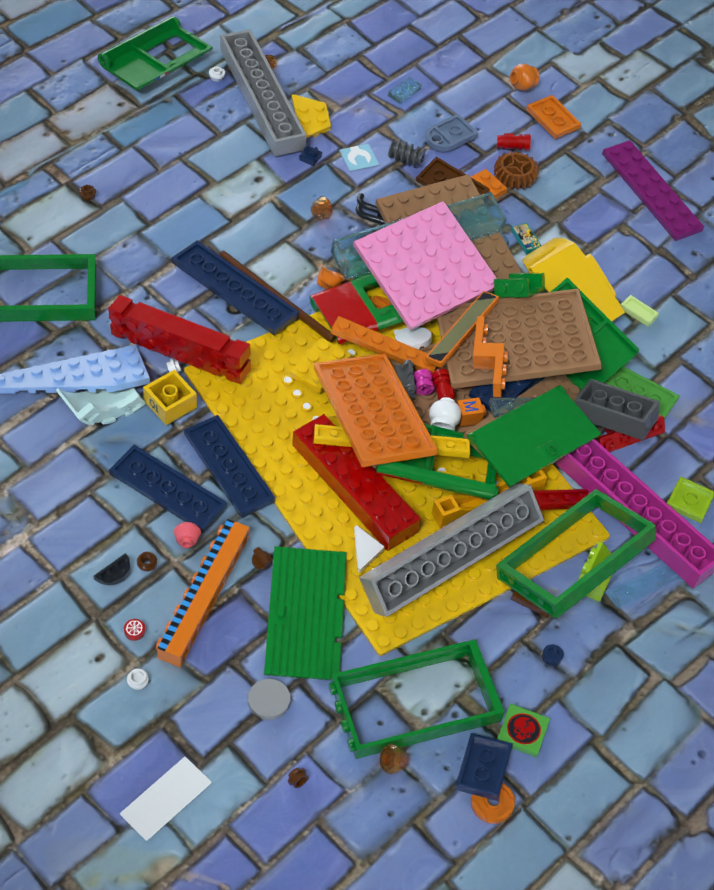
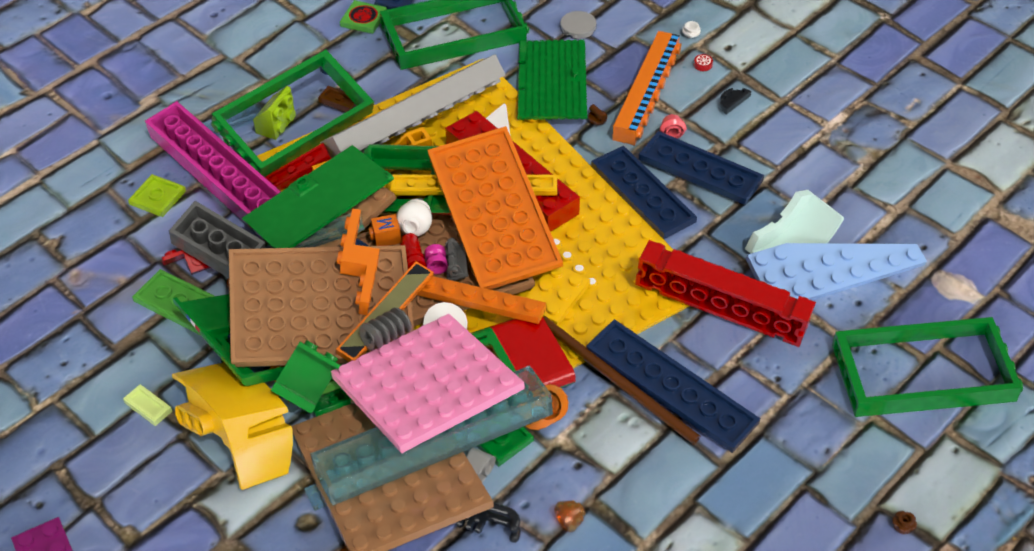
camera: 175 degrees left, 5 degrees down
reddish brown plate [137,552,157,571] -> none
yellow brick [143,370,197,425] -> none
tile [511,223,542,254] -> none
none -> dark grey piece [360,307,412,351]

